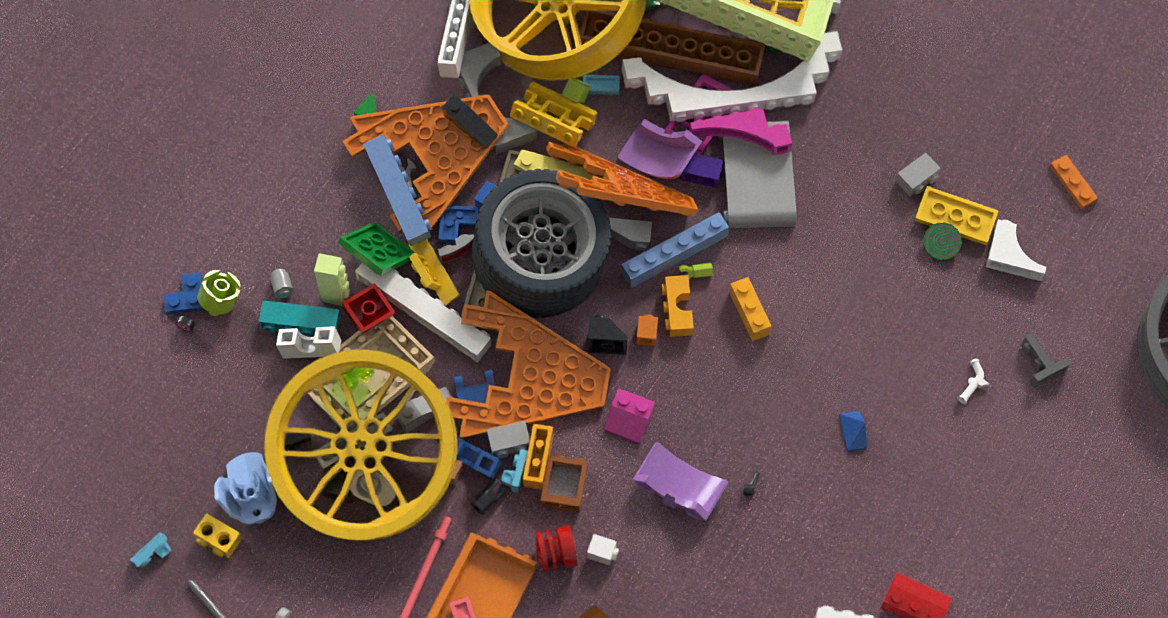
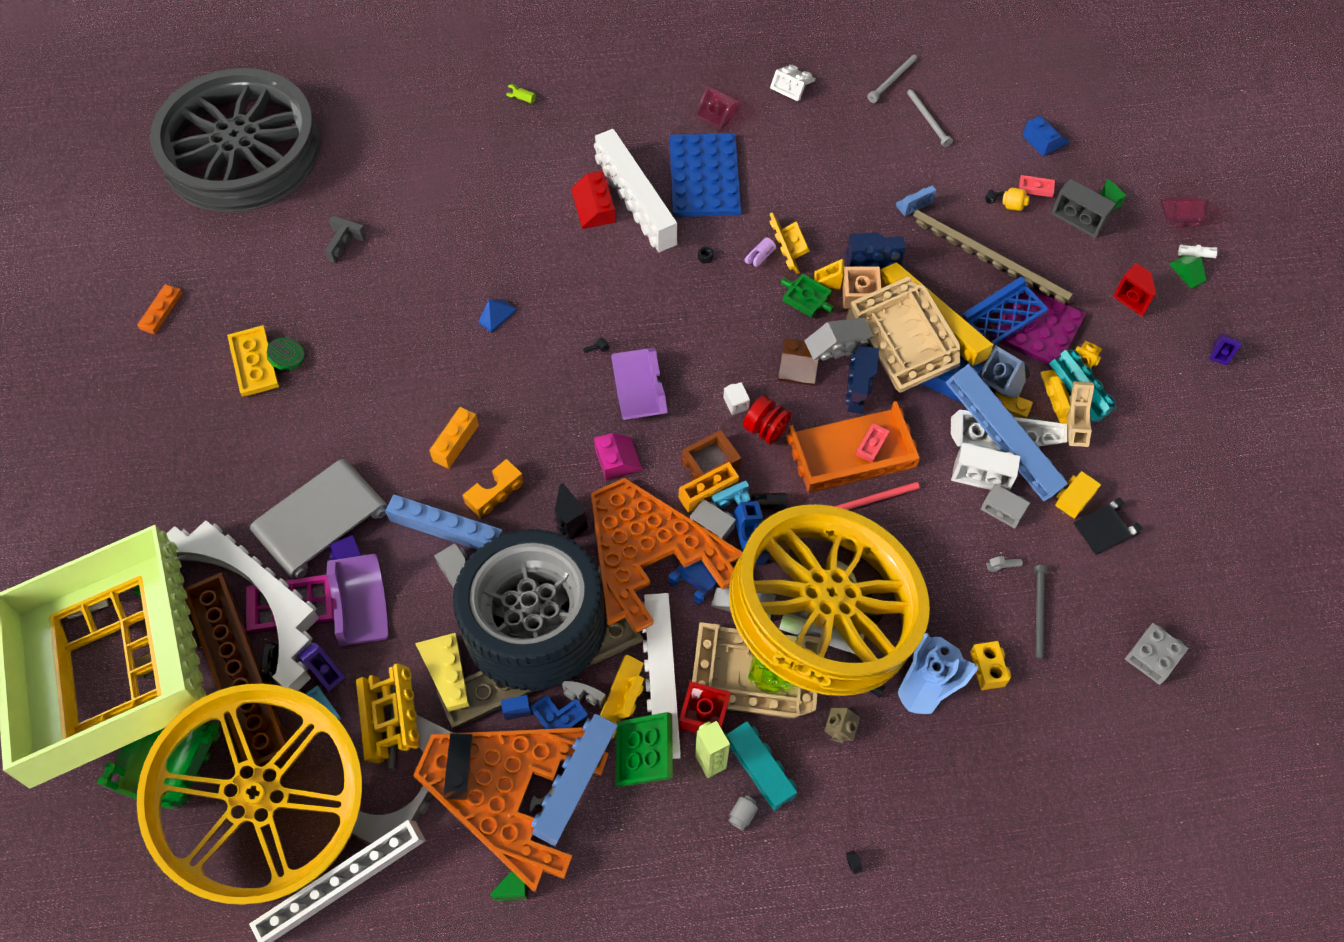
camera: 130 degrees left, 5 degrees down
medium azure hinge [130,533,171,567] -> none
blue plate [164,272,205,315] -> none
lime brick [197,270,240,316] -> none
white arch [276,326,341,359] -> none
orange wing [546,142,699,216] -> none
lime brick [562,78,591,103] -> none
orange brick [636,315,658,346] -> none
lime bar [679,263,713,279] -> none
dark pink arch [689,108,792,155] -> none
light grey brick [895,153,941,197] -> none
white piece [957,359,989,404] -> none
white arch [986,220,1046,281] -> none
none -> black wheel [262,642,279,681]
none -> dark purple brick [298,642,346,691]
none -> dark tan brick [825,708,860,743]

